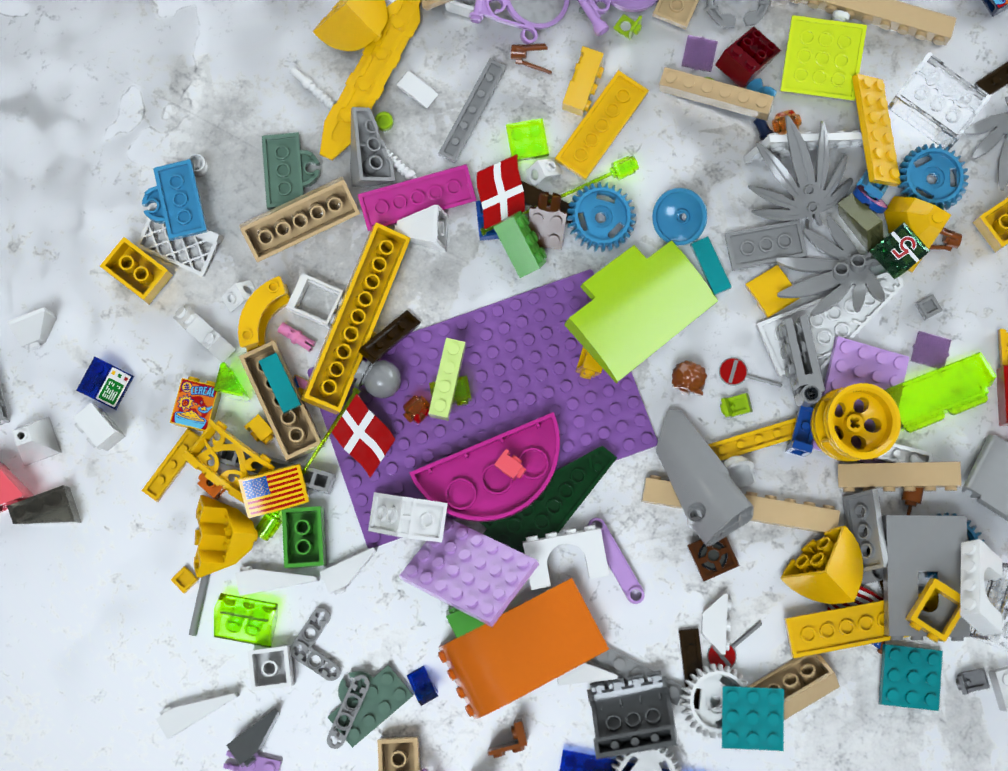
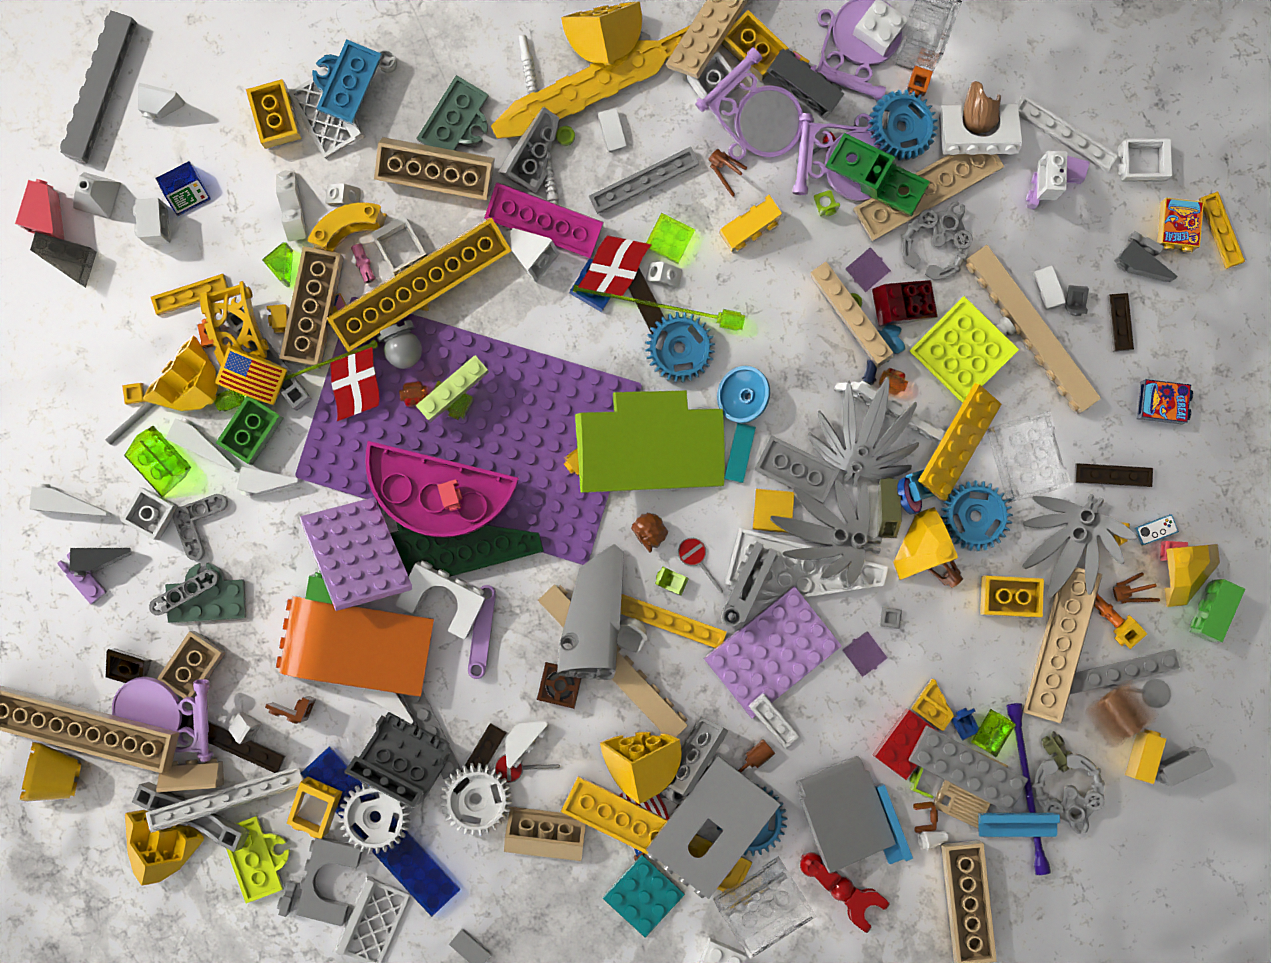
camera: 30 degrees right, 5 degrees up
brick [170,376,223,432] -> none
teal tile [259,353,301,414] -> none
dark brown tile [359,310,421,364] -> none
white bracket [368,492,448,543] -> none
clear blue slope [407,666,438,706] -> none
bright green brick [493,211,547,278] -> none
plate [528,192,567,250] -> none
yellow plate [555,70,649,181] -> none
teal plate [722,686,784,751] -> none
blue bracket [785,405,814,457] -> none
yellow wheel [810,383,901,462] -> none
tan brick [838,462,961,492] -> none
clear green slope [869,222,930,280] -> none
clear neon green slope [885,352,997,433] -> none
yellow window [905,578,961,643] -> none
flat silver bracket [956,668,990,695] -> none
white arch [960,539,1003,636] -> none

